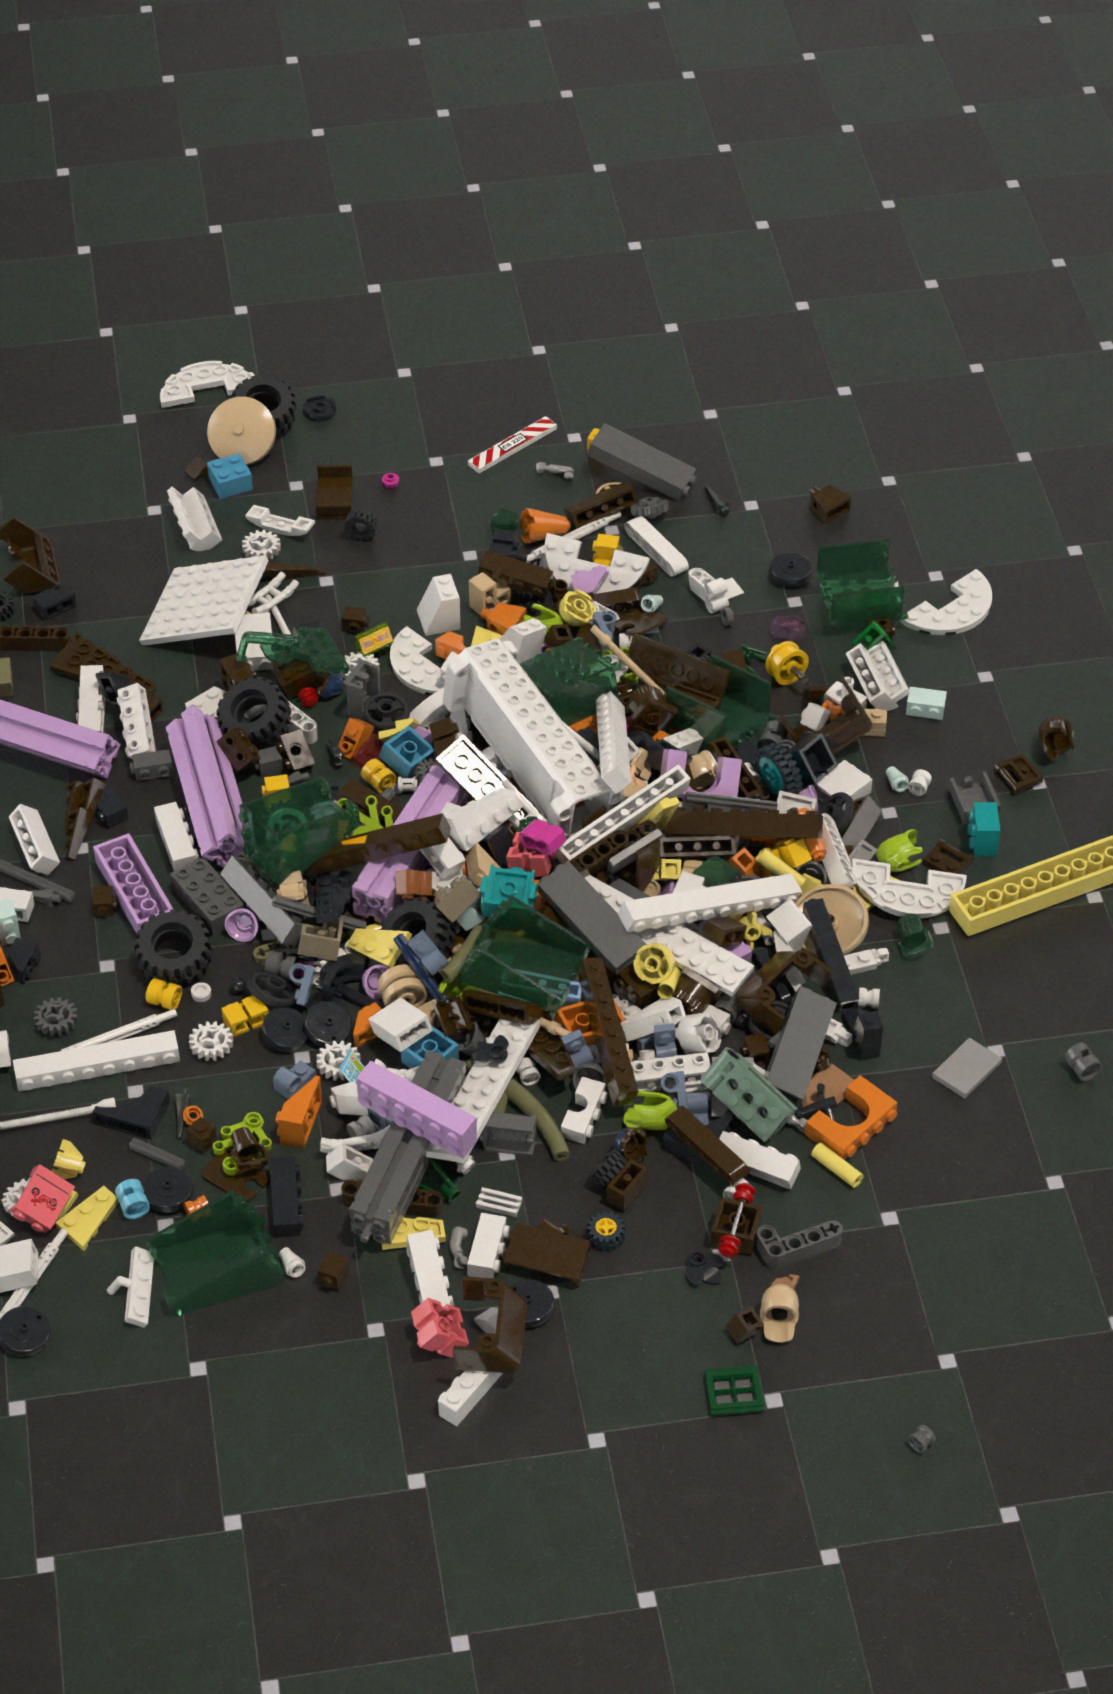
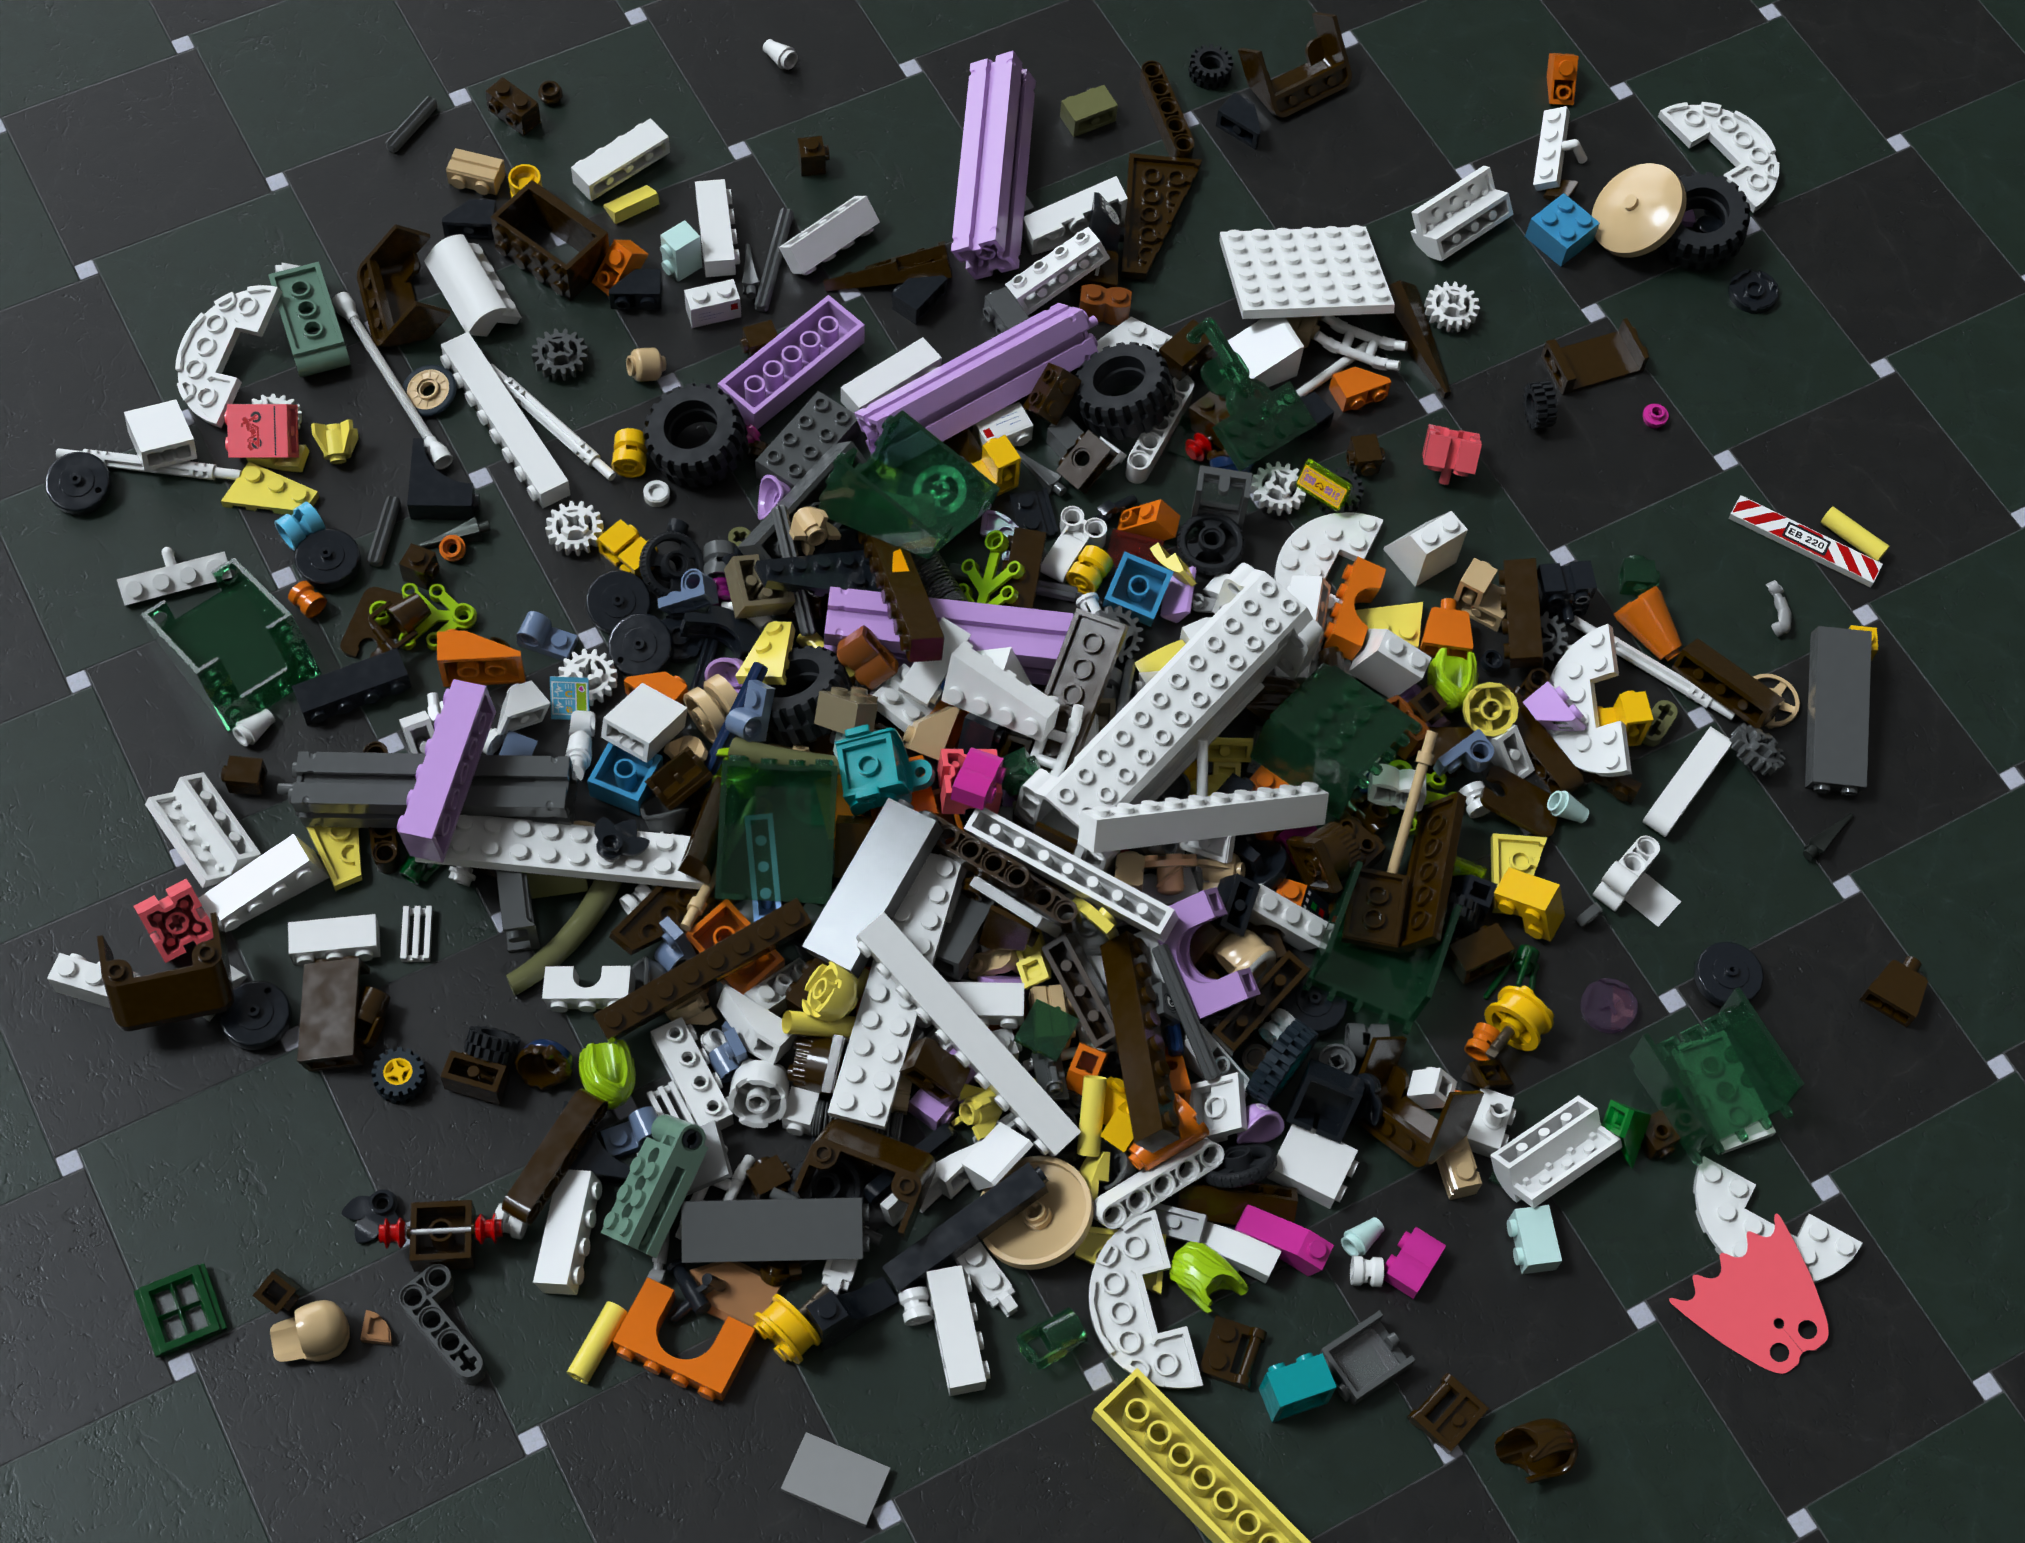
camera: 65 degrees right, 15 degrees up
white slope [245,505,315,536] -> none
dark brown piece [429,717,460,757] -> none
light grey arm [449,1227,468,1269] -> none
sand blue plate [659,1071,688,1109] -> none
none -> white brick [145,772,261,888]
none -> tan wheel [402,365,456,417]
none -> tan head [626,347,666,382]
none -> white brick [684,279,741,328]
none -> yellow wheel [753,1285,831,1364]
none -> white brick [926,1265,990,1396]
none -> white brick [972,402,1033,449]
none -> white piece [1040,506,1107,584]
none -> dark orange brick [1079,284,1132,326]
none -> white slope [1185,1222,1282,1284]
none -> dark pink slope [1235,1204,1334,1276]
none -> orange slope [1329,367,1391,412]
none -> dark pink brick [1383,1227,1446,1299]
none -> coral brick [1422,424,1482,485]
none -> orange wheel [1464,1022,1500,1061]
none -> light yellow wing [1491,833,1547,914]
none -> yellow brick [1494,867,1565,942]
none -> white plate [1533,106,1587,191]
none -> orange slope [1547,53,1579,105]
none -> coral piece [1669,1214,1829,1374]
none -> light yellow piece [1820,506,1890,561]

